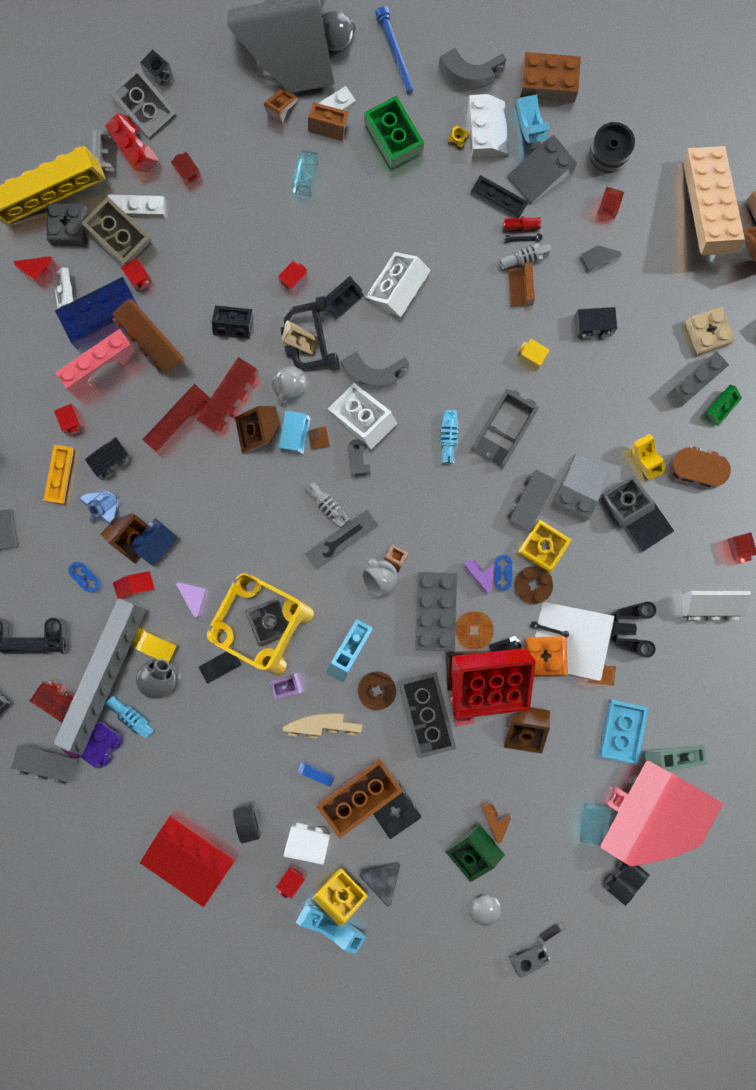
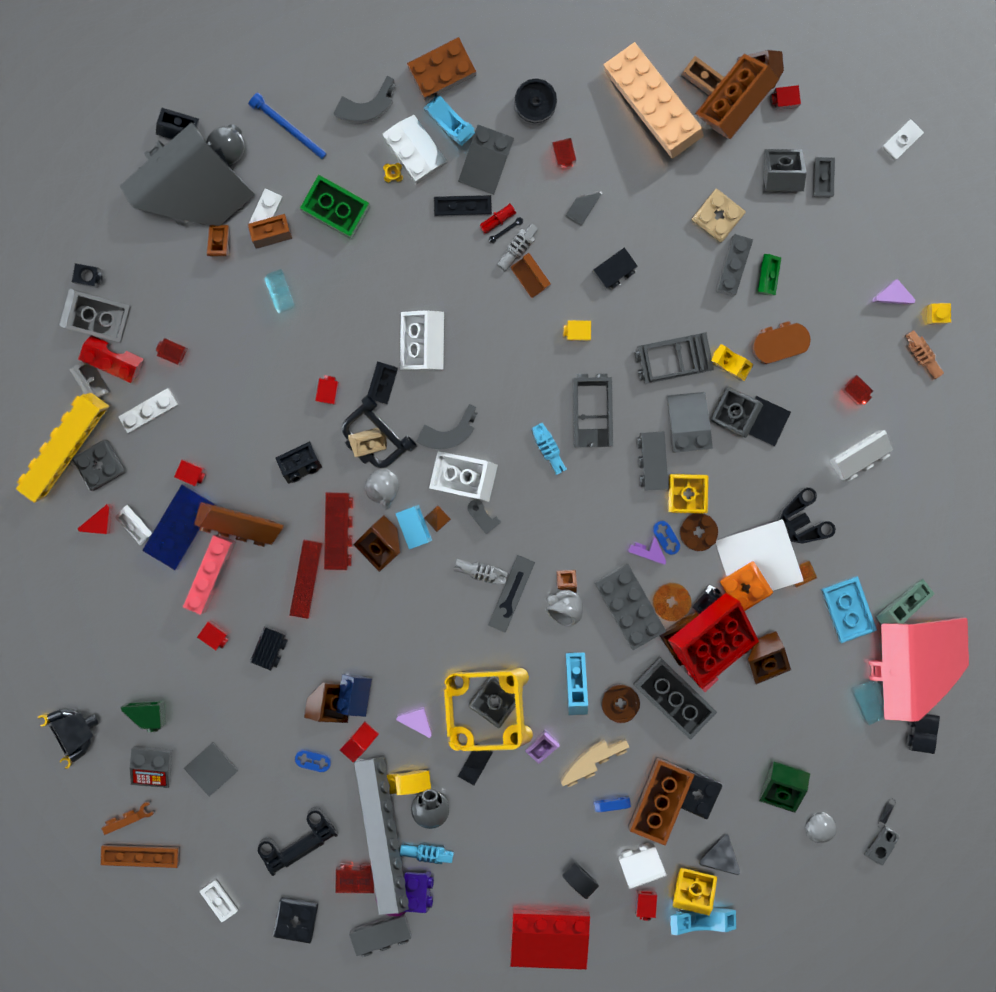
camera: 25 degrees left, 5 degrees up
light orange plate [43,445,74,504] -> none
medium blue brick [79,491,117,524] -> none
dark tan brick [81,196,151,266] -> none
dark orange slope [481,802,512,844] -> none
black hinge [531,621,569,638] -> none
none -> dark grey door [635,332,714,384]

